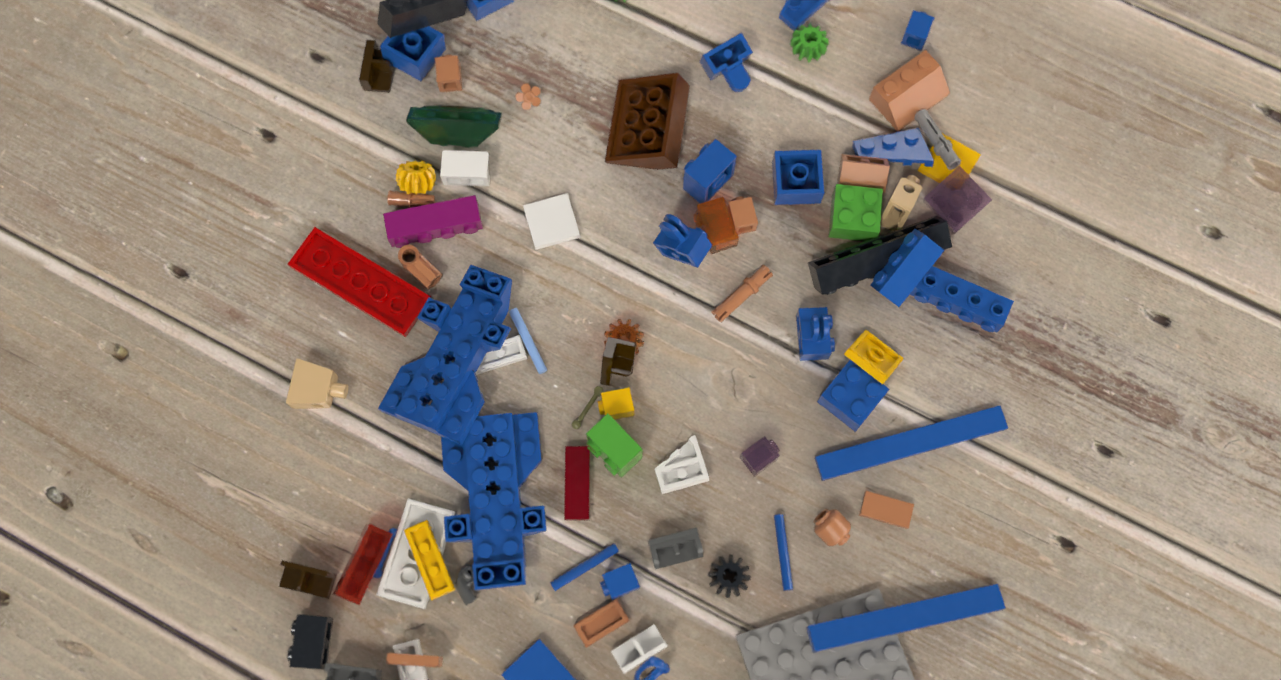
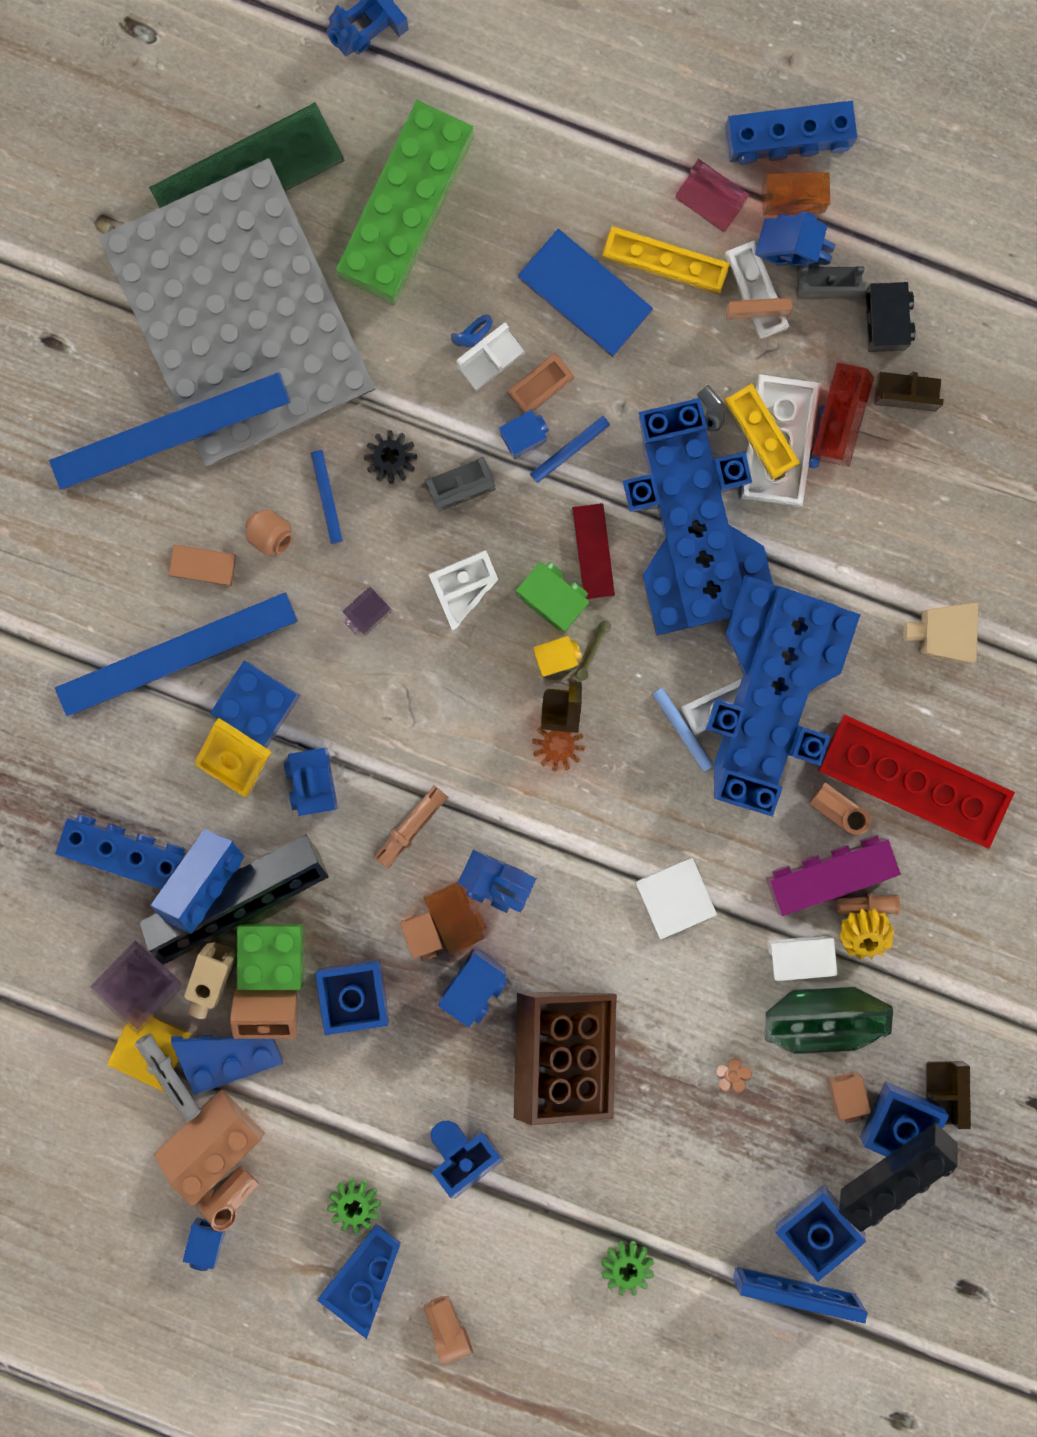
camera: 175 degrees right, 15 degrees up
none -> nougat piece [198,1166,260,1232]

